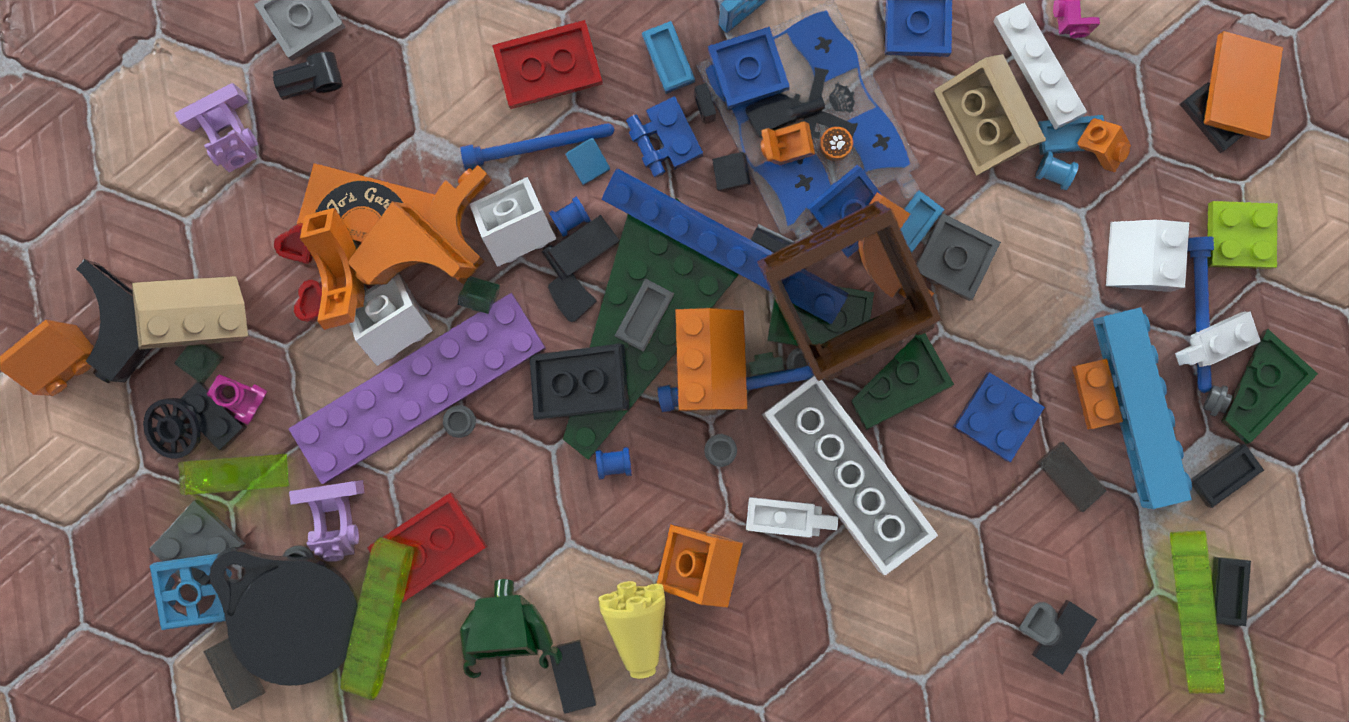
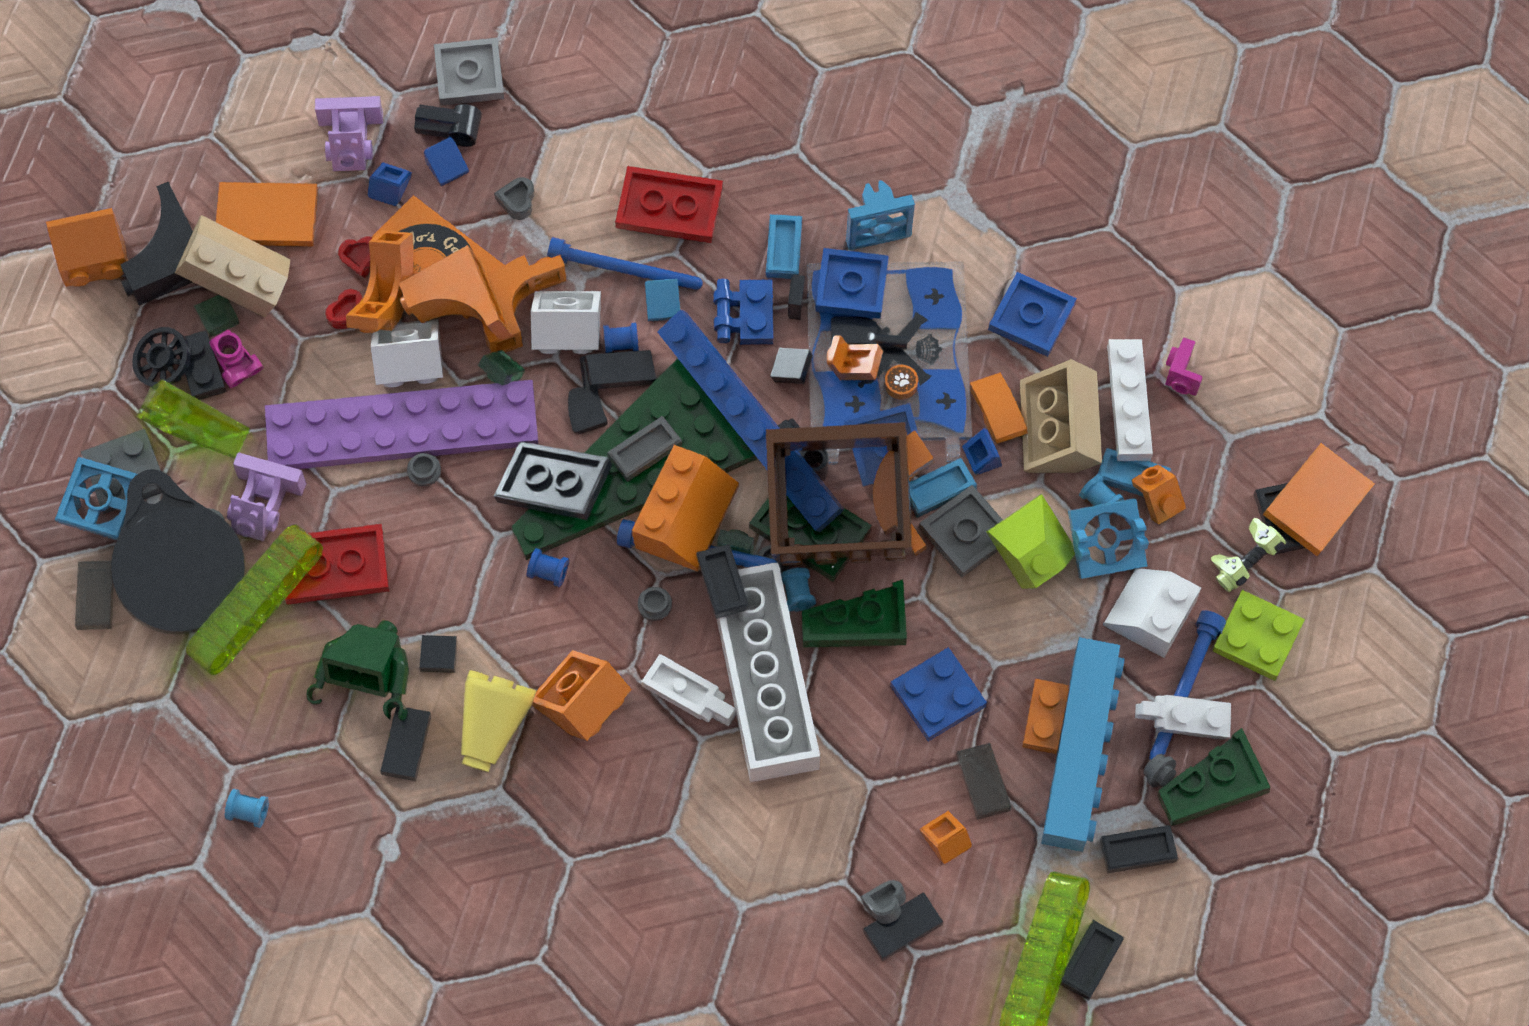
camera: 25 degrees right, 20 degrees down
none -> orange tile [216,182,318,246]
none -> blue slope [367,163,412,206]
none -> black tile [419,635,458,673]
none -> blue slope [424,137,469,186]
none -> dark grey tile [494,177,535,220]
none -> black tile [696,544,749,619]
none -> dark azure bush [781,568,816,612]
none -> orange slope [919,811,972,864]
none -> blue slope [962,428,1002,475]
none -> orange slope [970,372,1028,444]
none -> lime slope [986,494,1075,589]
none -> dark azure piece [1068,499,1149,579]
none -> yellowish green piece [1211,518,1286,593]

